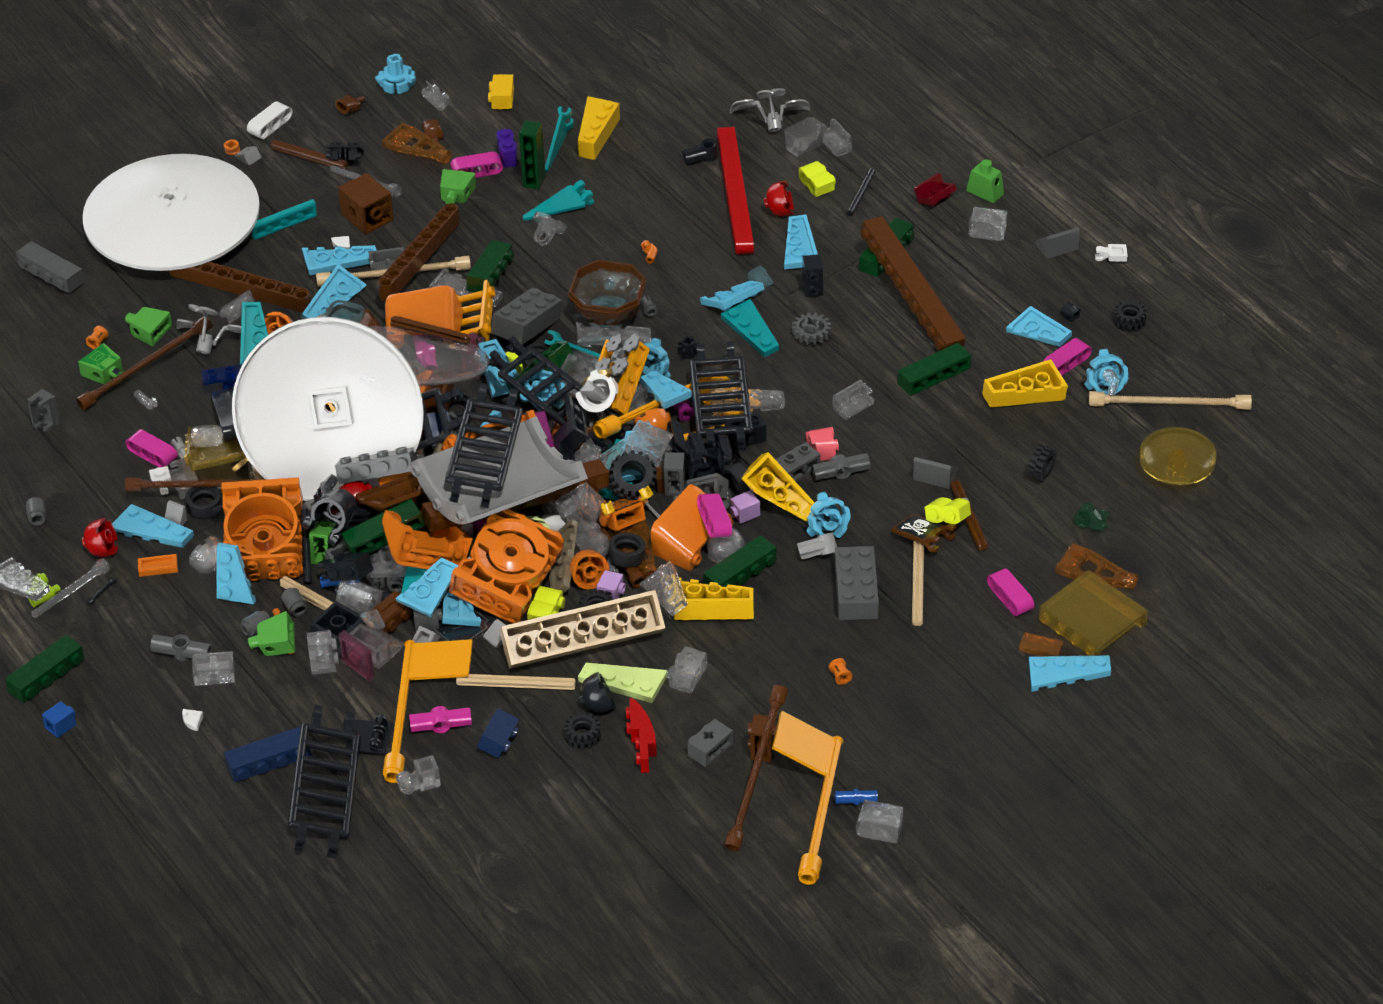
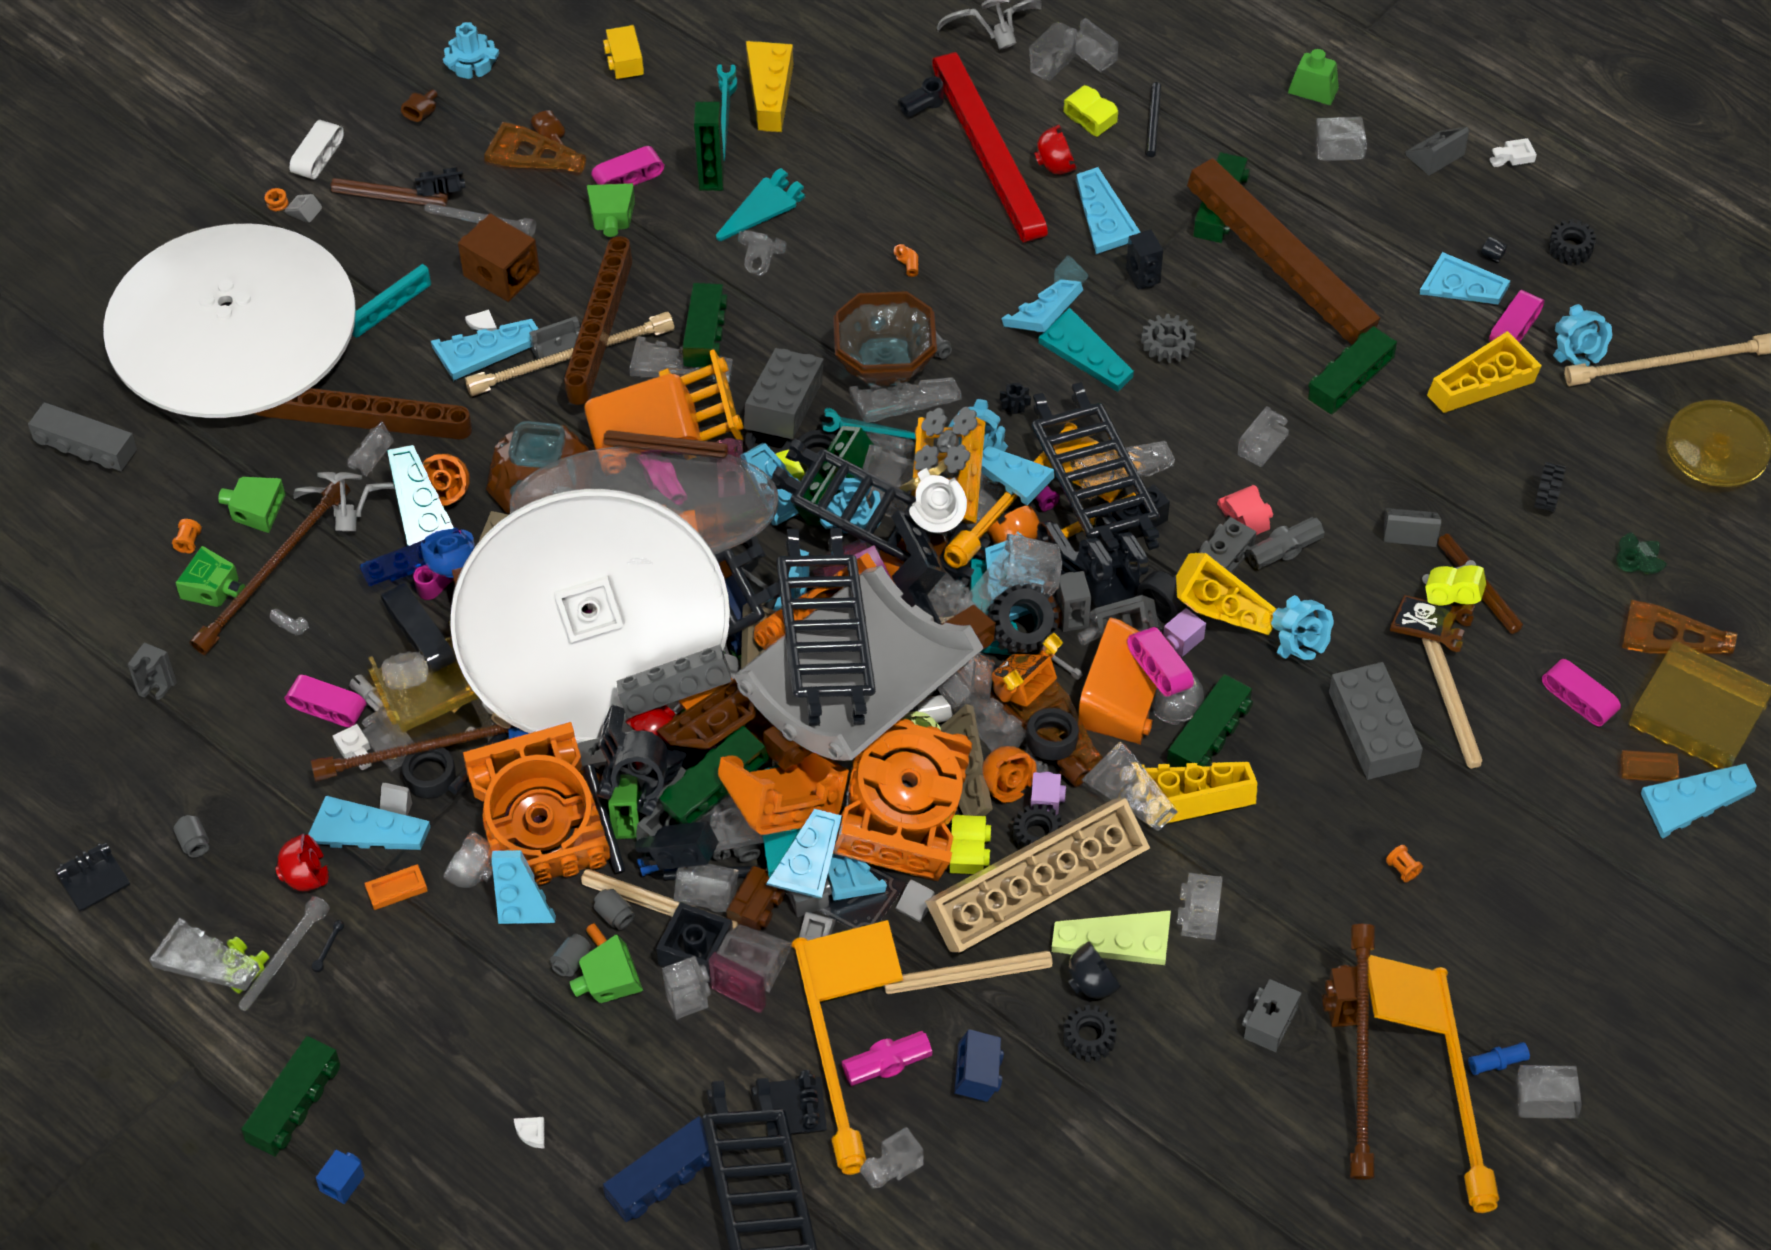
camera: 15 degrees left, 10 degrees up
dark grey piece [150,634,213,661] -> none
clear brick [192,651,235,686] -> none
medium azure wing [300,264,367,319] -> none
clear tile [360,609,386,630] -> none
clear hinge [421,81,453,110] -> none
dark purple brick [497,129,518,168] -> none
light grey slope [580,381,607,400] -> none
red slope [626,698,657,773] -> none
light grey piece [797,532,837,560] -> none
dark red bracket [914,173,957,206] -> none
clear arm [1103,369,1119,396] -> none

